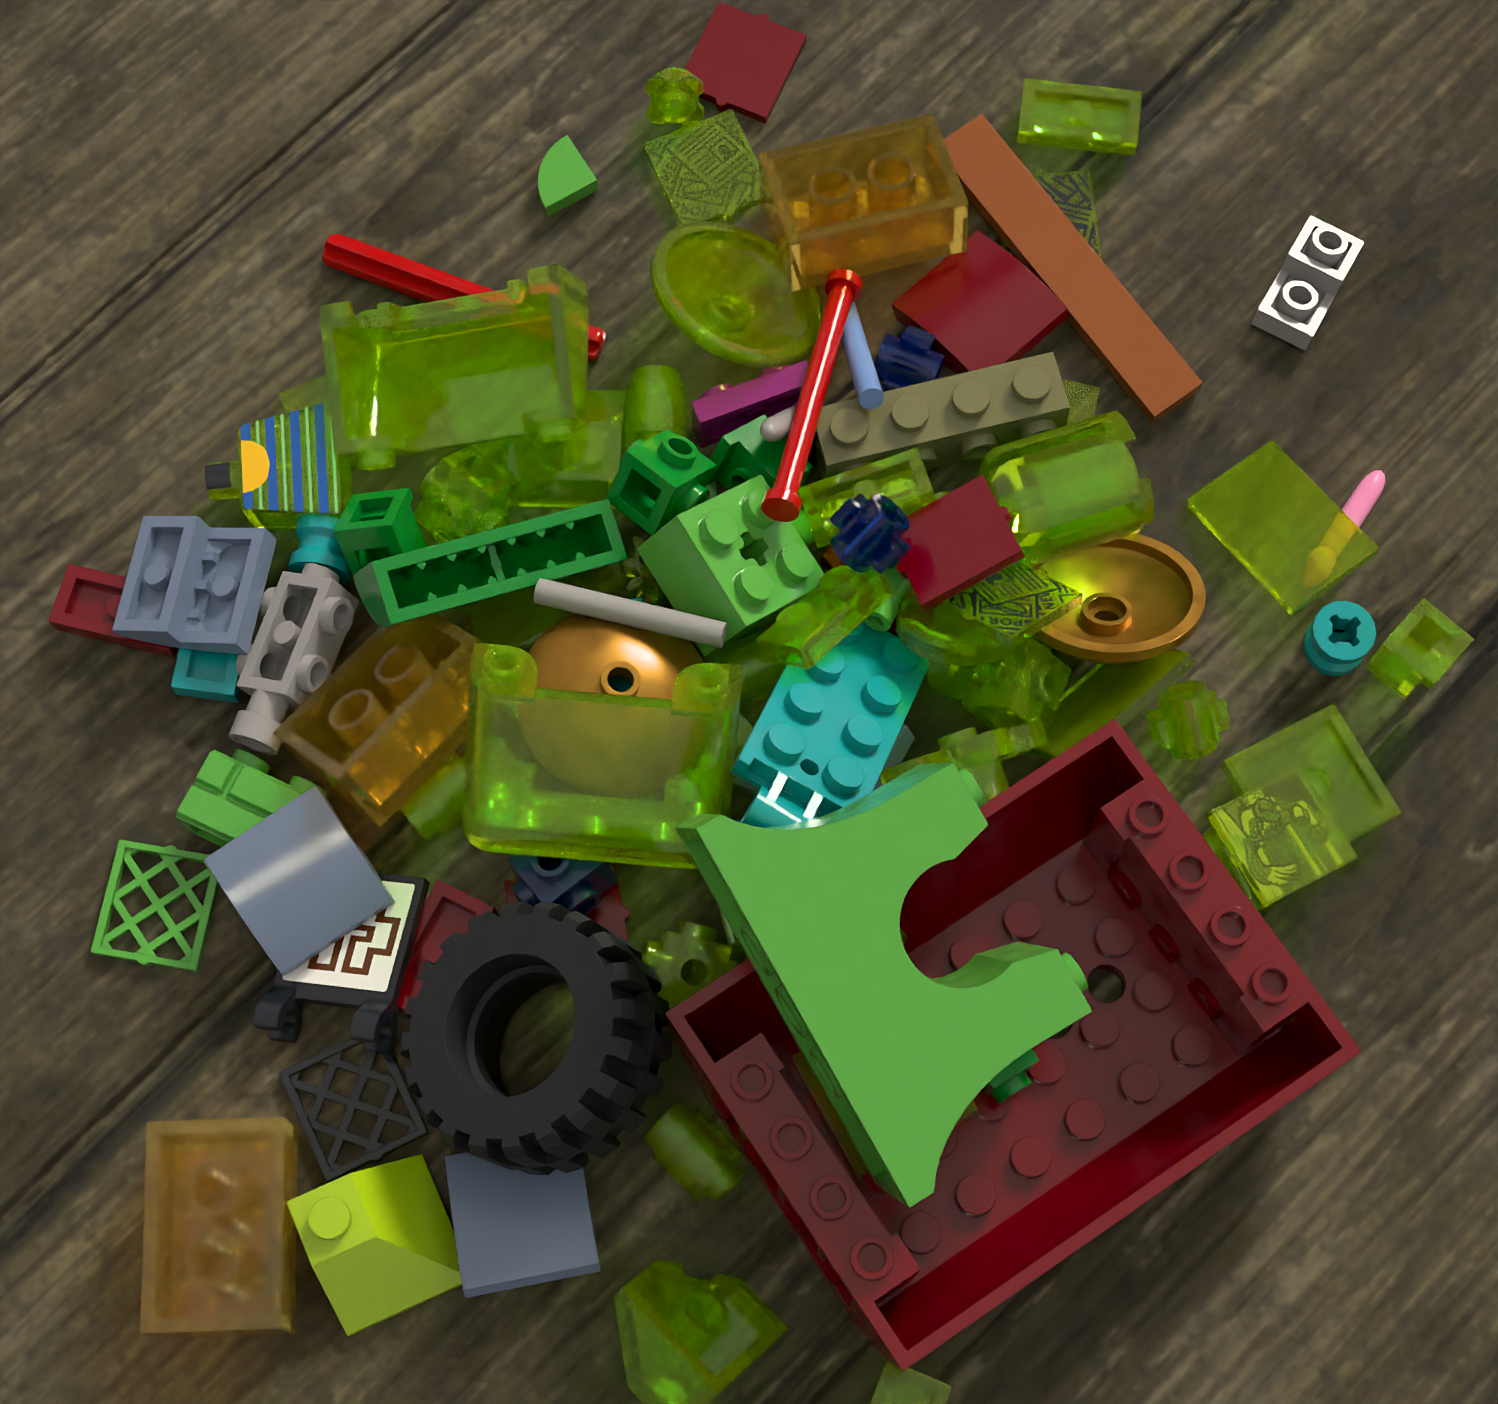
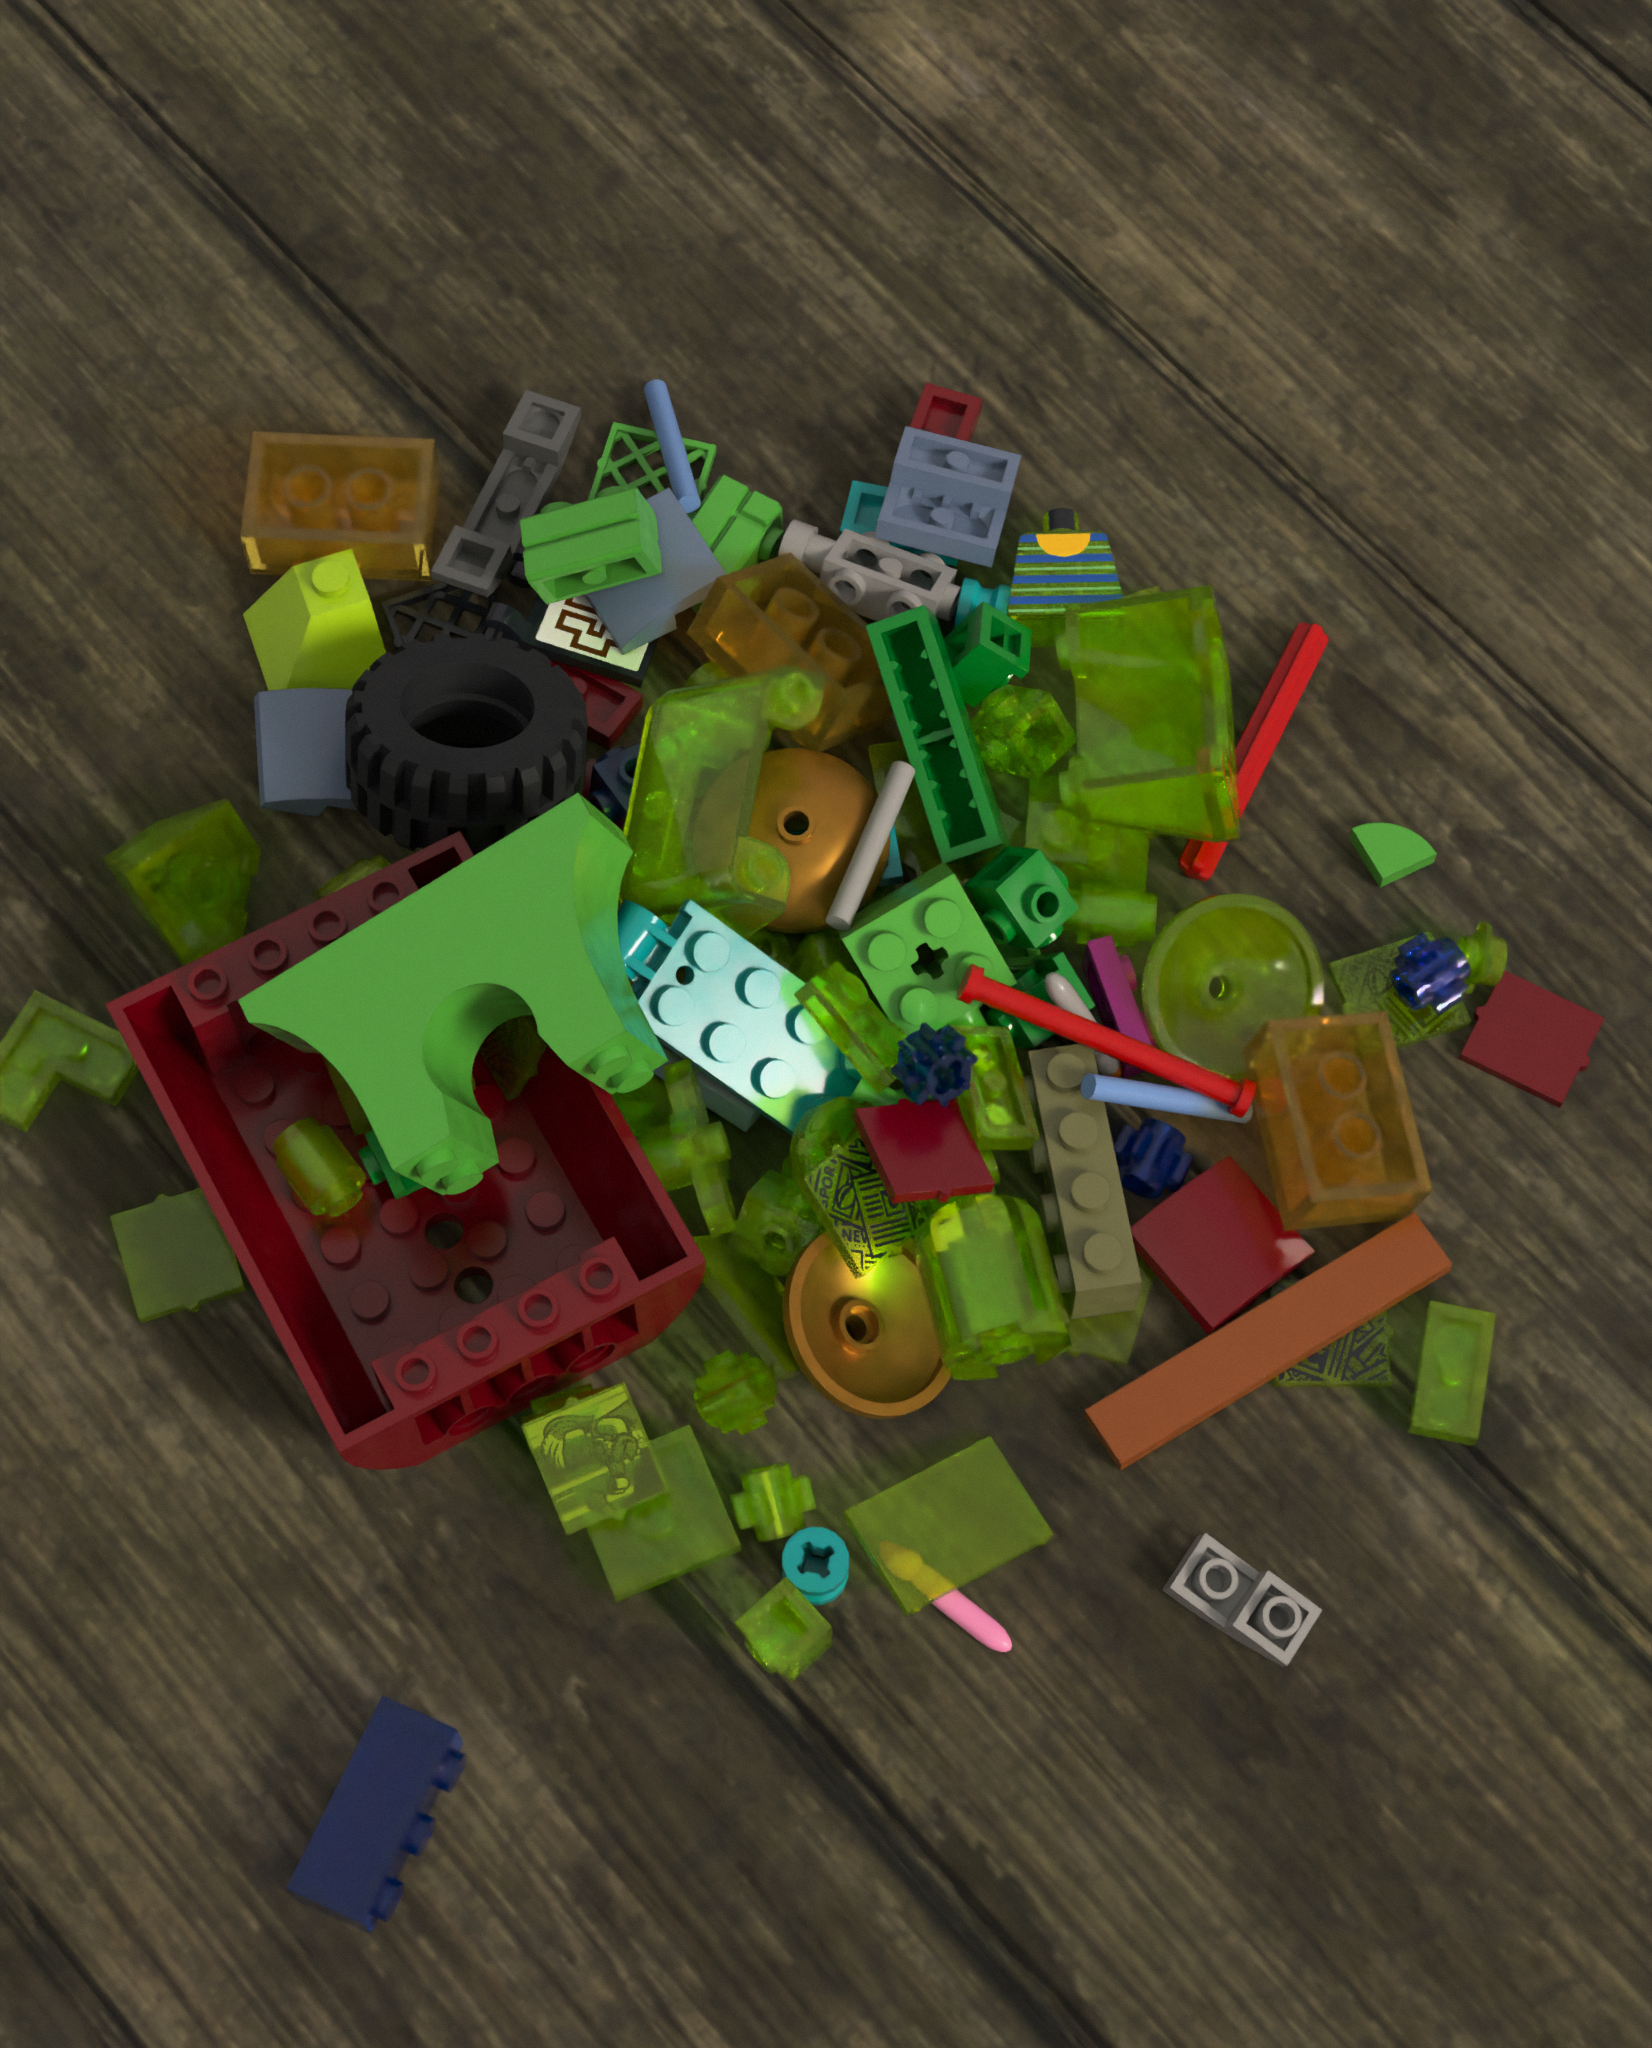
camera: 95 degrees right, 5 degrees down
none -> clear neon green piece [110,1188,245,1323]
none -> clear neon green brick [272,1117,366,1217]
none -> dark grey slope [431,389,581,597]
none -> bright green brick [520,486,663,604]
none -> medium blue bar [644,379,701,513]
none -> clear neon green gear [730,1462,817,1541]
none -> clear blue gear [1390,932,1471,1015]

